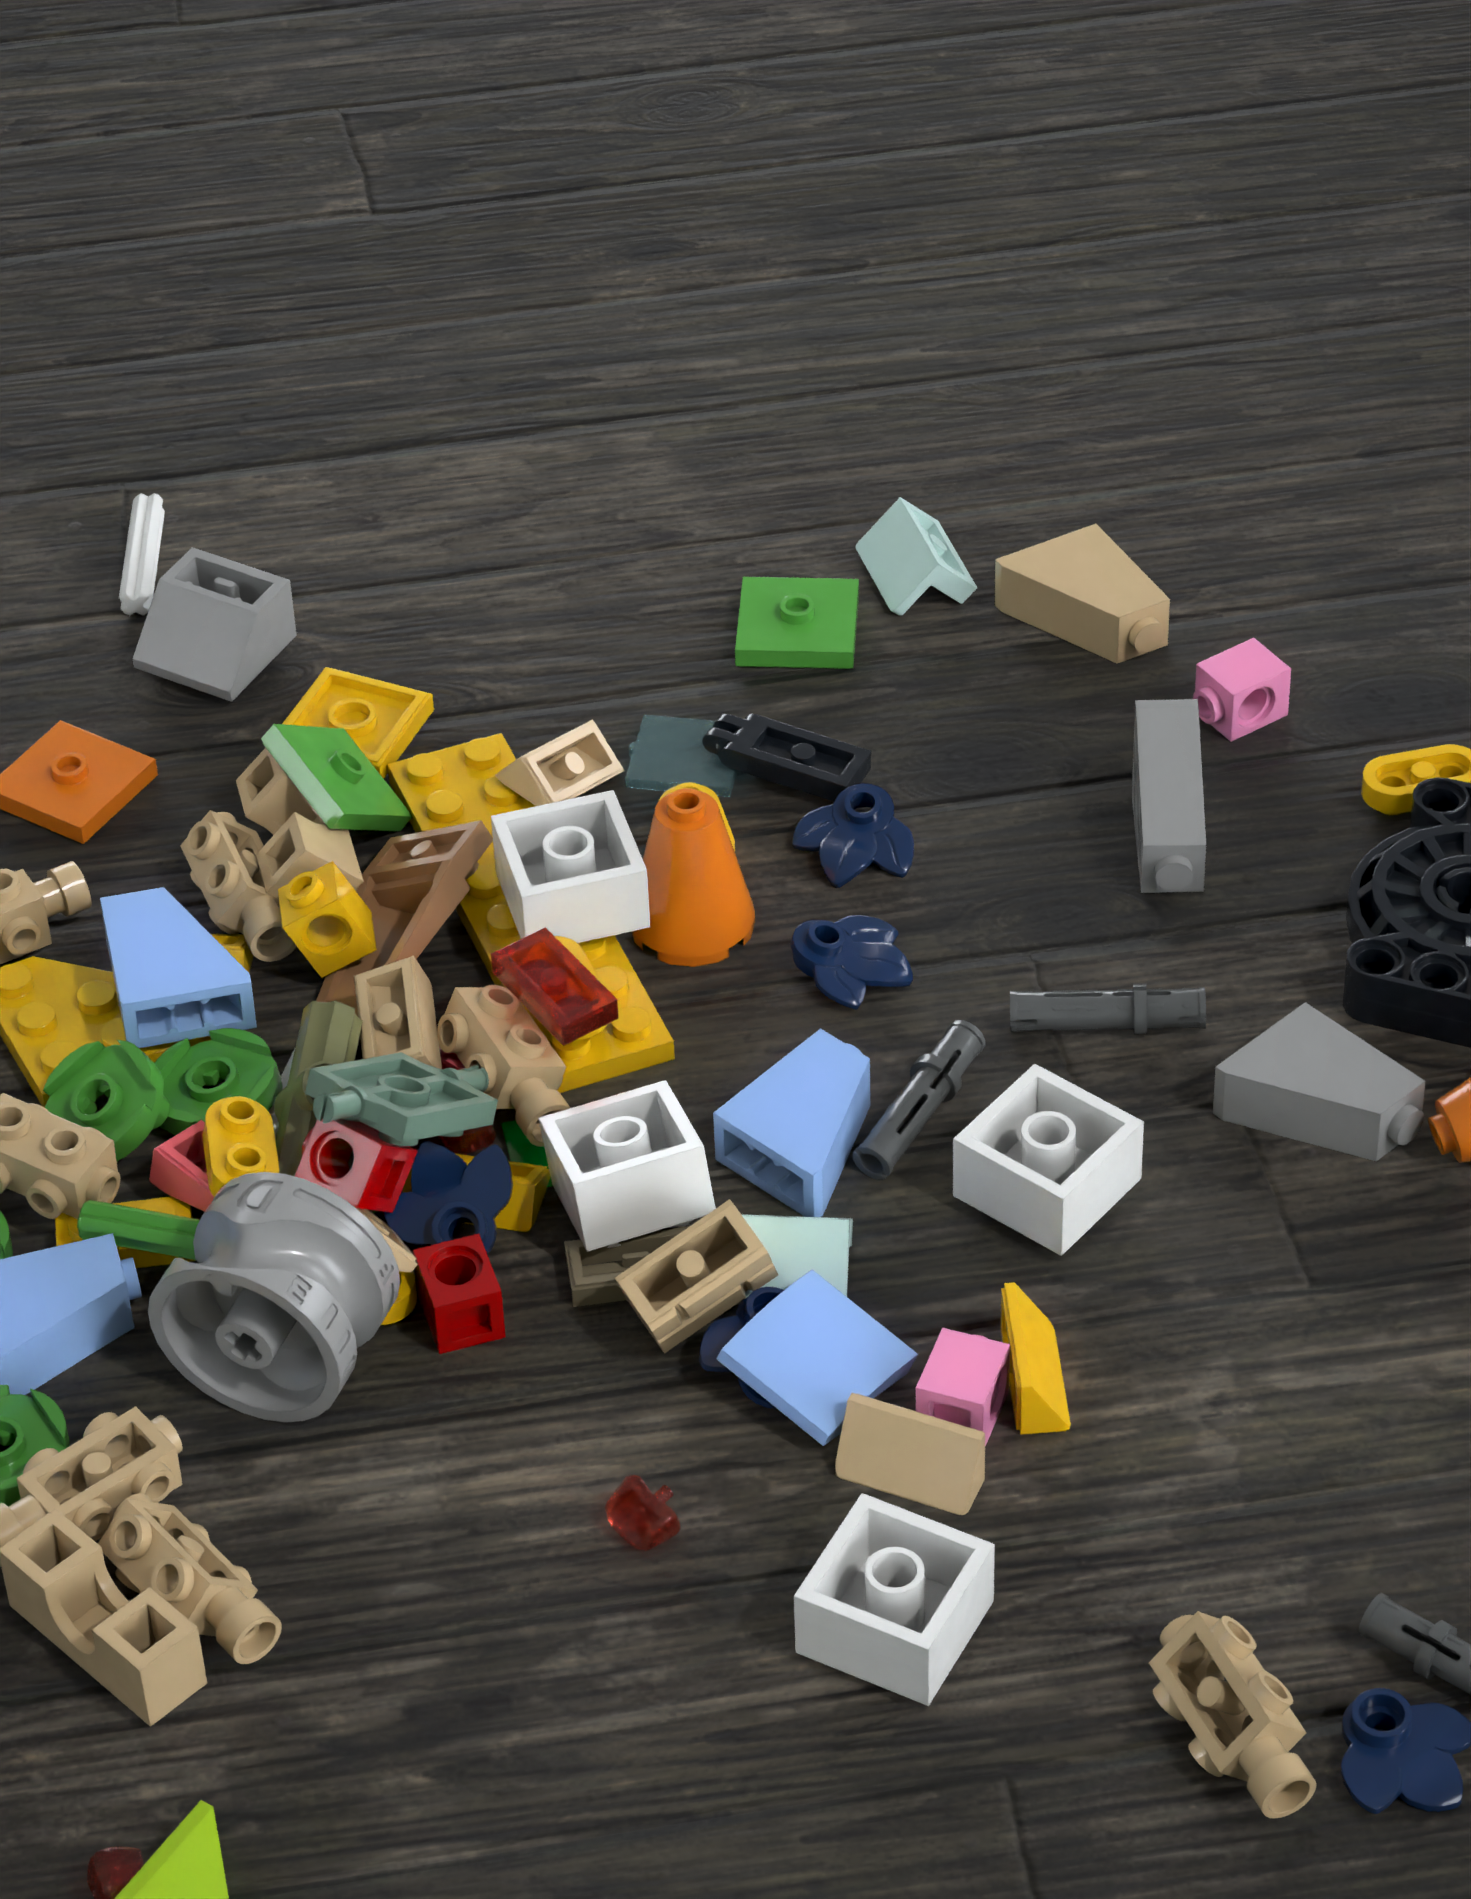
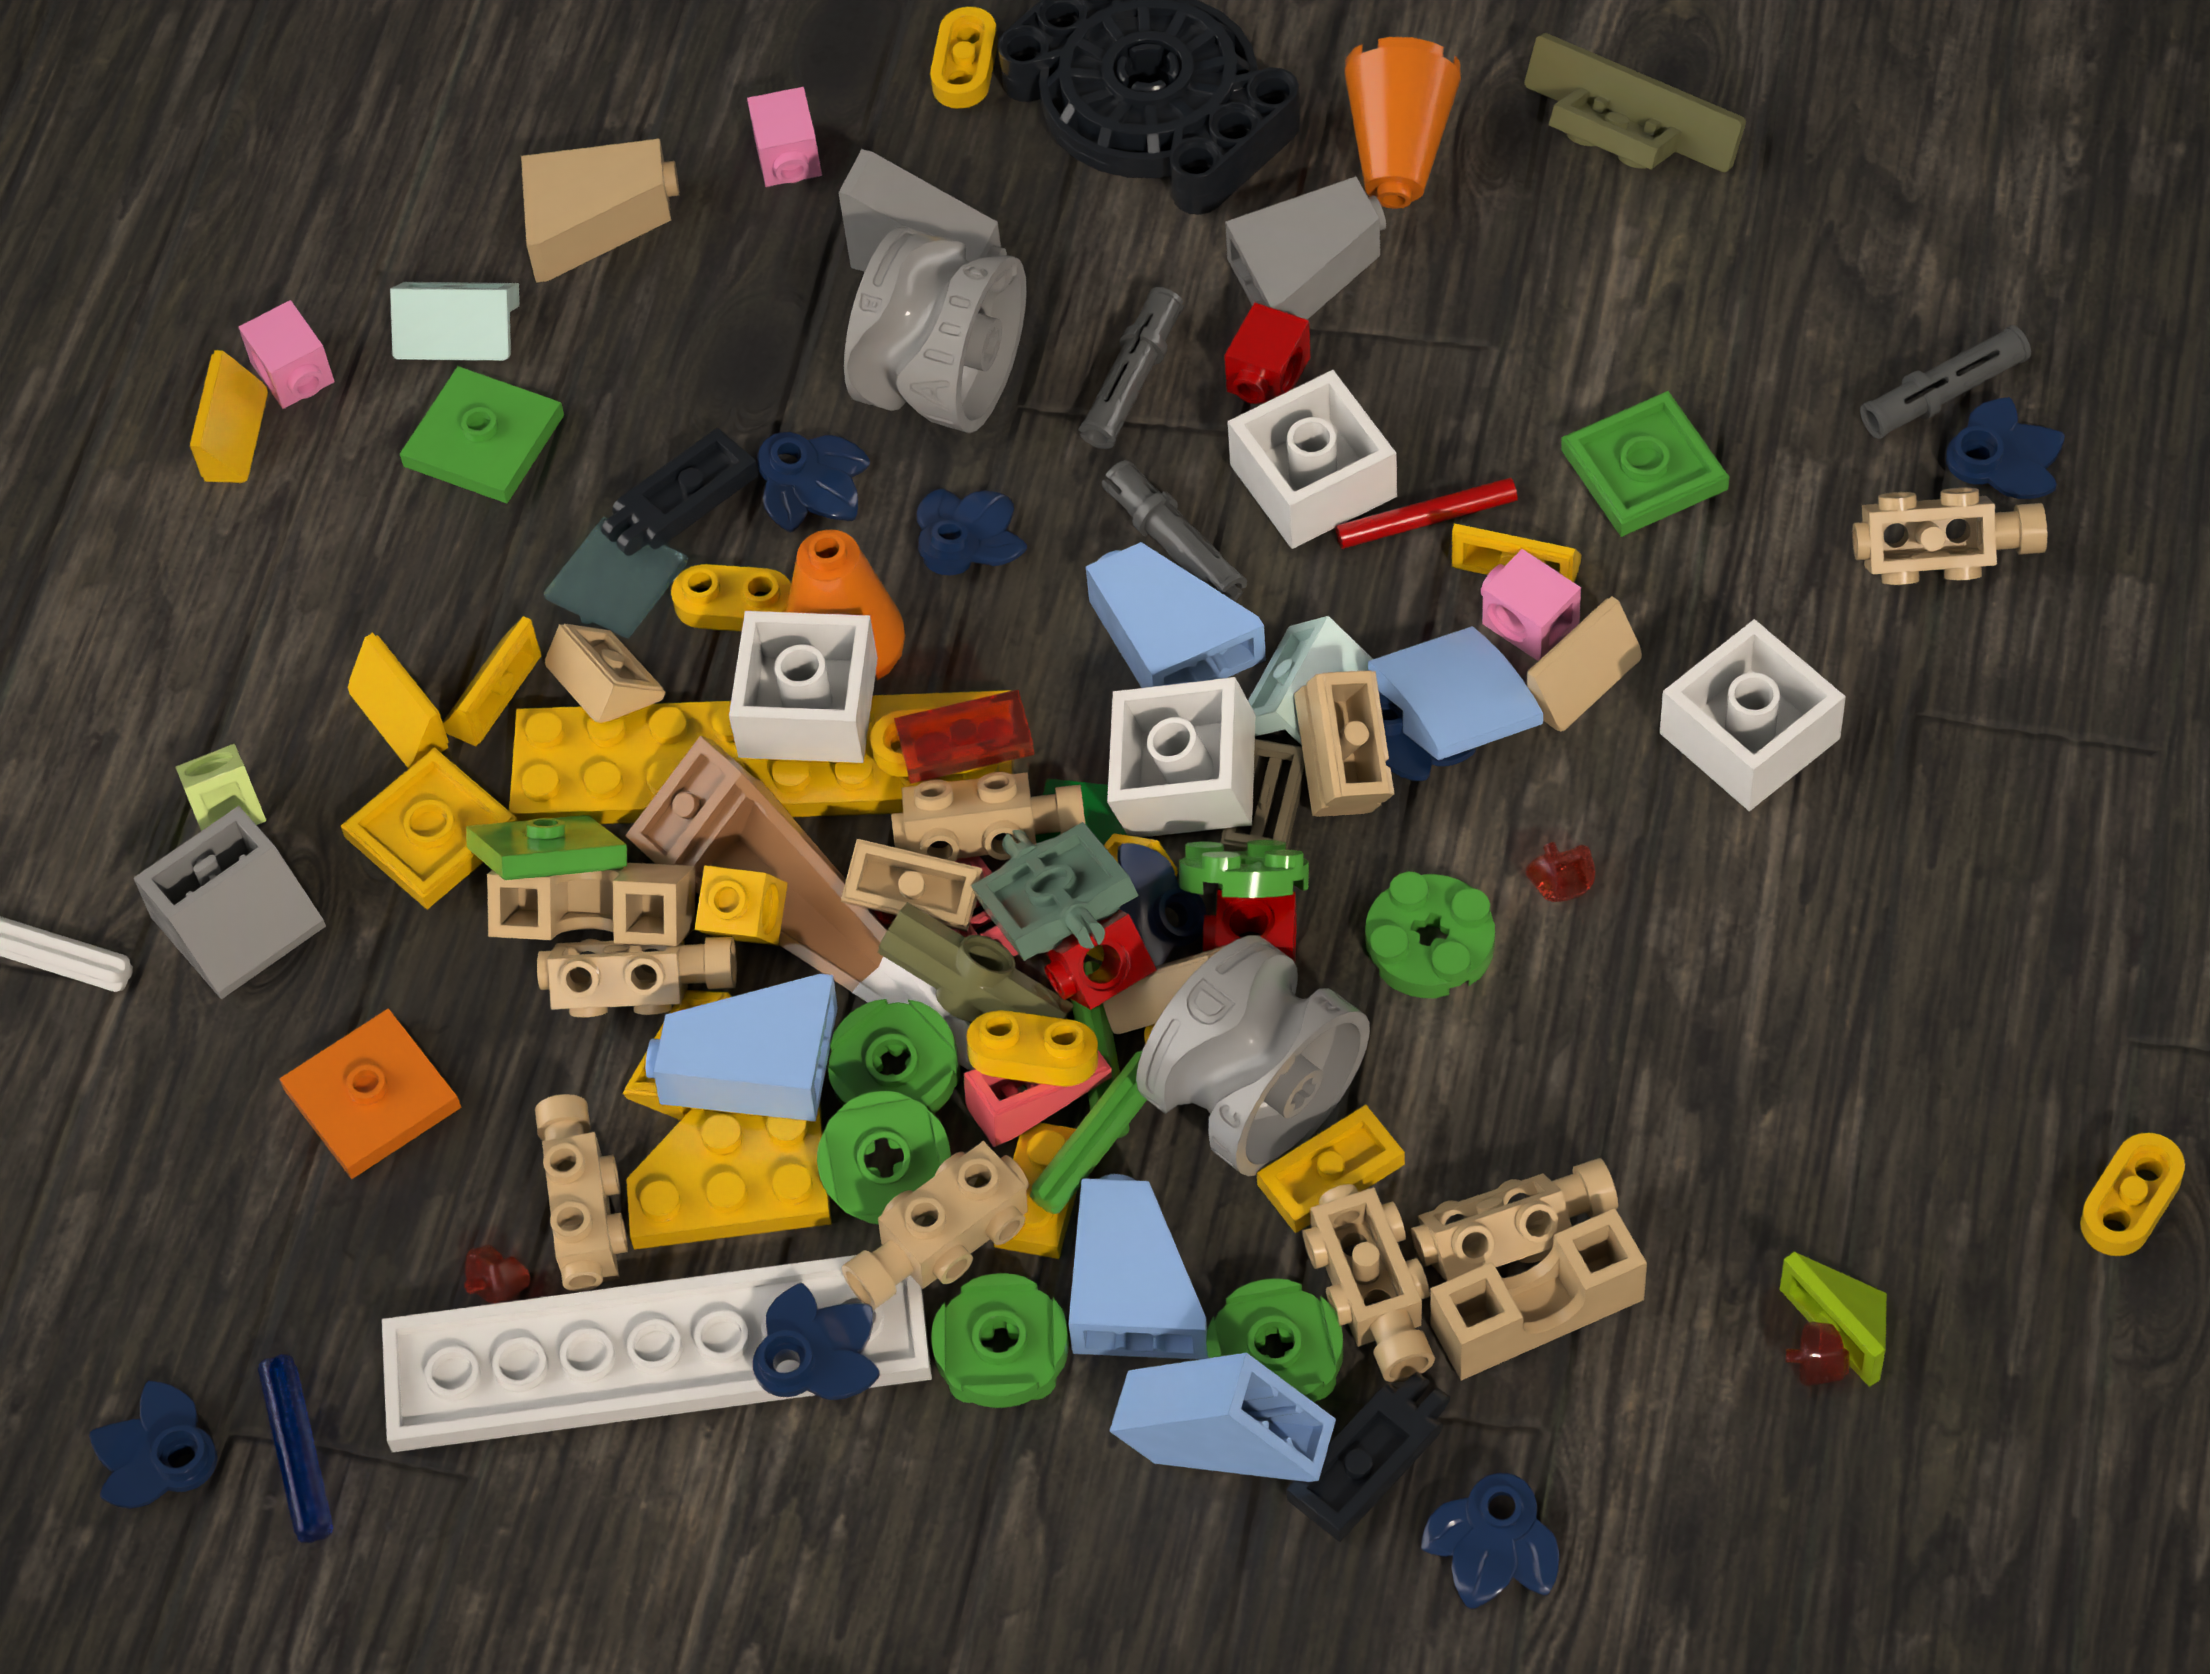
camera: 65 degrees left, 15 degrees up
none -> yellowish green brick [176,744,266,831]
none -> yellow slope [190,350,268,483]
none -> bright pink brick [239,300,335,409]
none -> yellow slope [348,633,449,768]
none -> yellow slope [443,616,541,746]
none -> light grey piece [844,226,1026,433]
none -> bright green plate [1179,840,1309,898]
none -> red brick [1225,302,1311,404]
none -> yellow plate [1257,1105,1405,1234]
none -> red bar [1335,477,1518,549]
none -> bright green plate [1365,871,1495,998]
none -> bright green plate [1561,391,1729,537]

